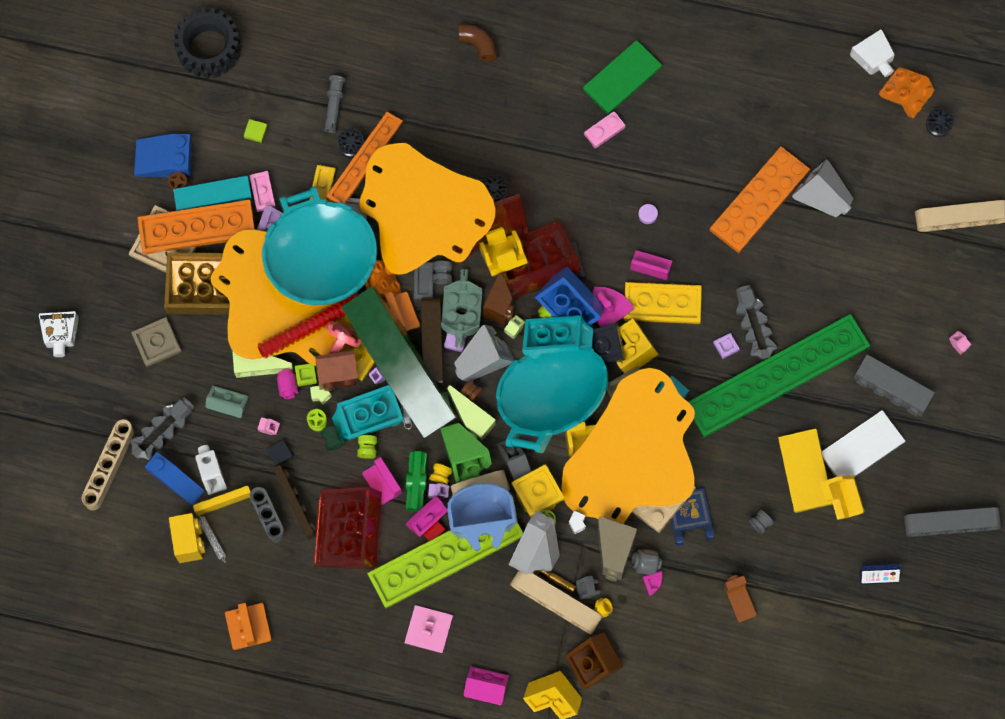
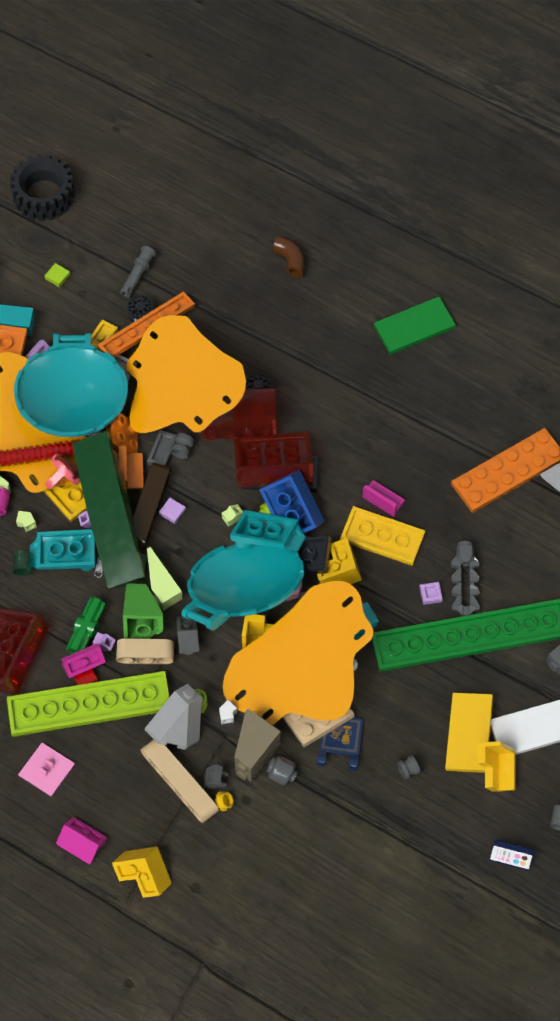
camera: 15 degrees right, 10 degrees down
bright pink plate [249,171,276,212] -> none
lime tile [295,364,317,387] -> none
lime wheel [307,409,327,431] -> none
copper slope [315,350,358,391] -> none
lime wheel [357,435,377,459] -> none
dark pink panel [362,457,402,505] -> none
yellow wheel [429,464,452,485] -> none
sand green plate [441,269,482,348] -> none
medium blue piece [447,483,517,551] -> none
light grey slope [454,325,514,381] -> none
reddish brown wheel [460,380,483,403] -> none
yellow panel [479,227,528,276] -> none
reddish brown slope [483,273,515,326] -> none
yellow panel [511,464,564,518] -> none
pearl gold piece [533,570,576,593] -> none
reddish brown slope [565,633,623,690] -> none
bright pink plate [584,112,625,149] -> none
dark pink shield [592,287,635,327] -> none
lavender tile [638,204,658,224] -> none
dark pink tile [643,571,662,596] -> none
dark orange bracket [724,575,756,623] -> none

